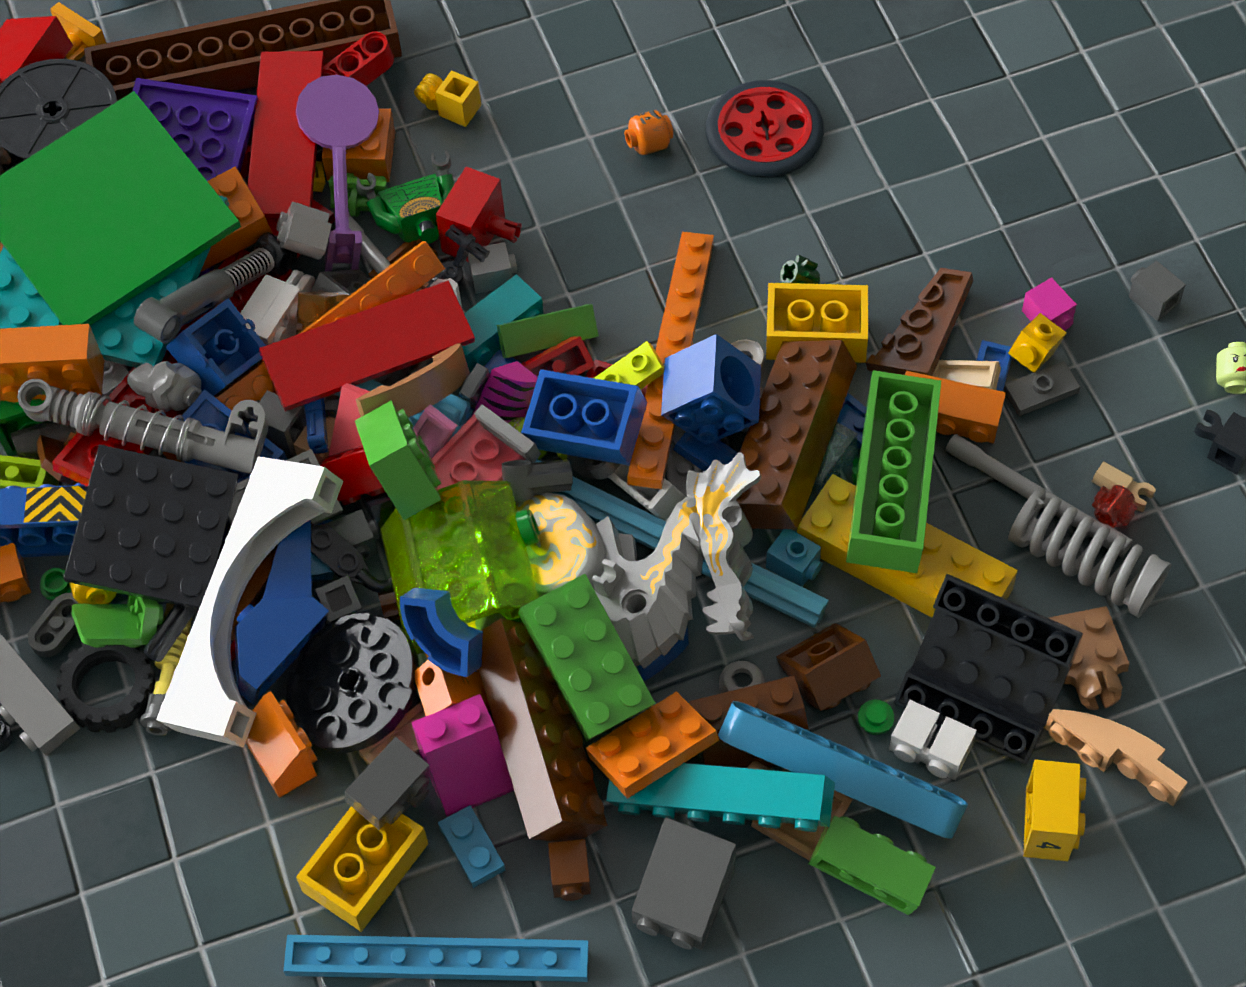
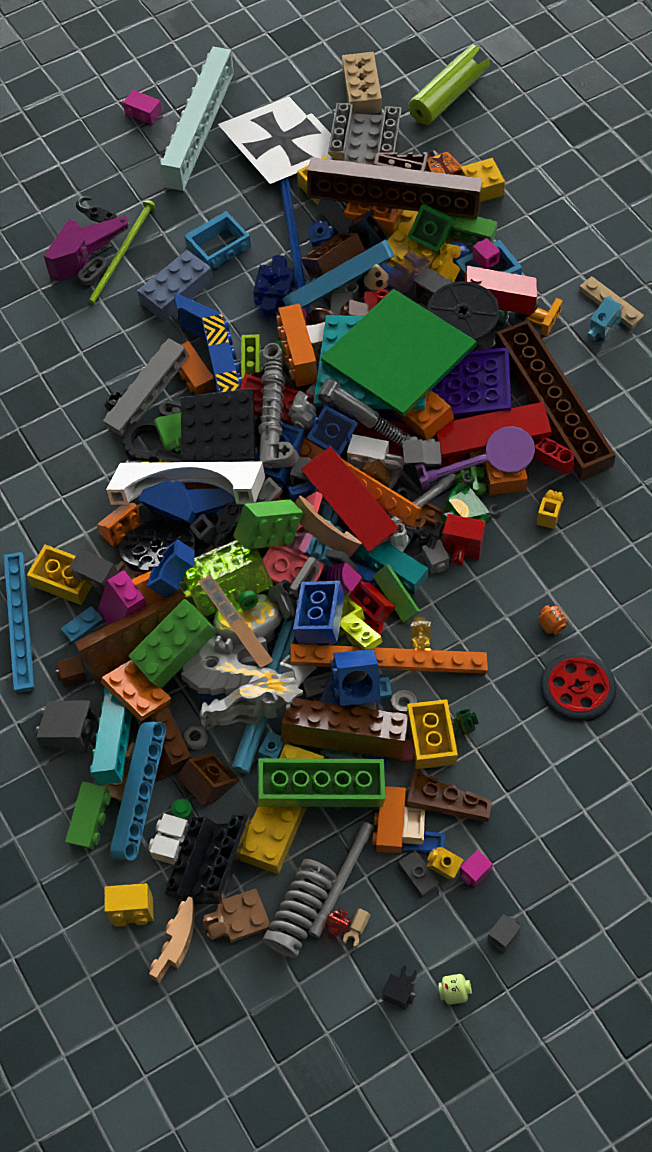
camera: 80 degrees right, 0 degrees up
none -> medium nougat sticker [198,575,273,668]
none -> clear yellow hips [411,617,431,650]

